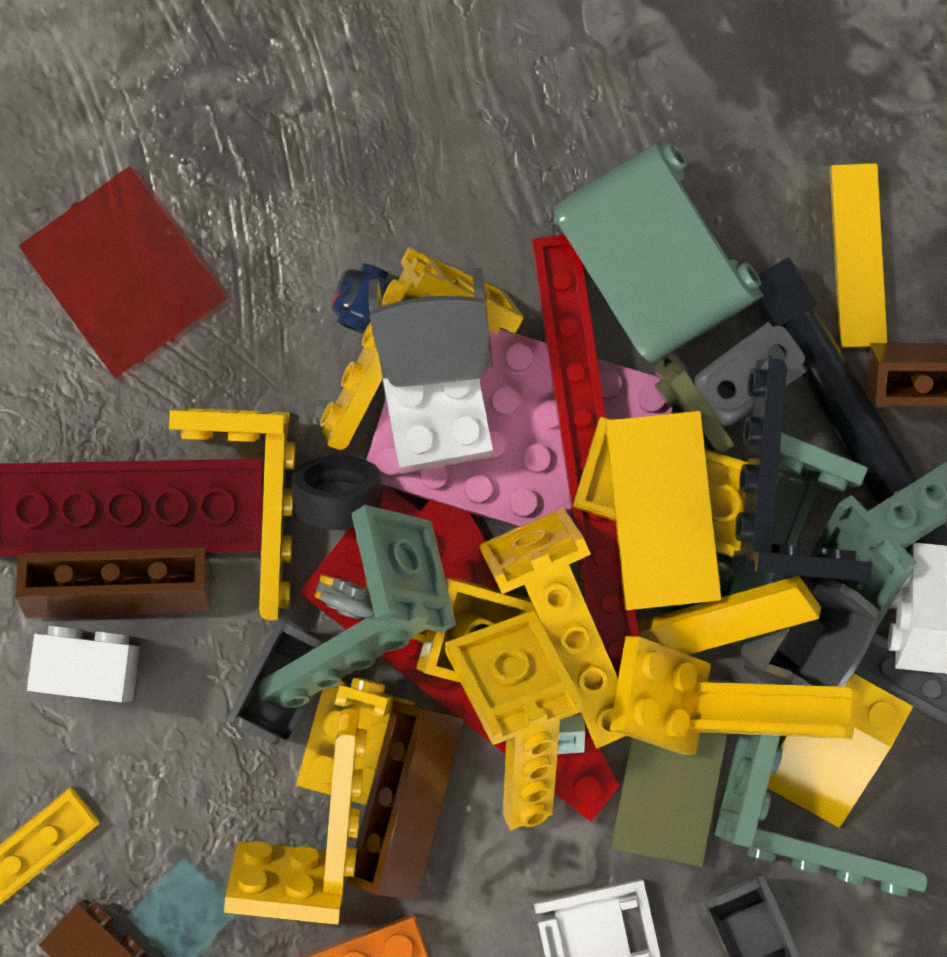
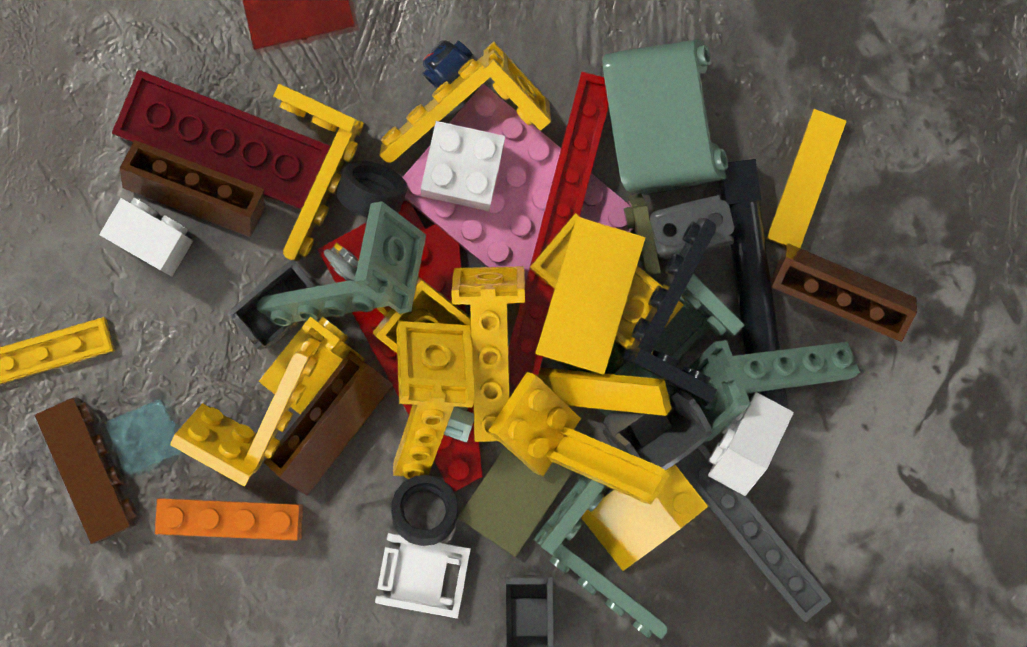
camera: 30 degrees right, 0 degrees up
dark grey piece [368,268,493,387] -> none
none -> black tyre [391,475,458,546]

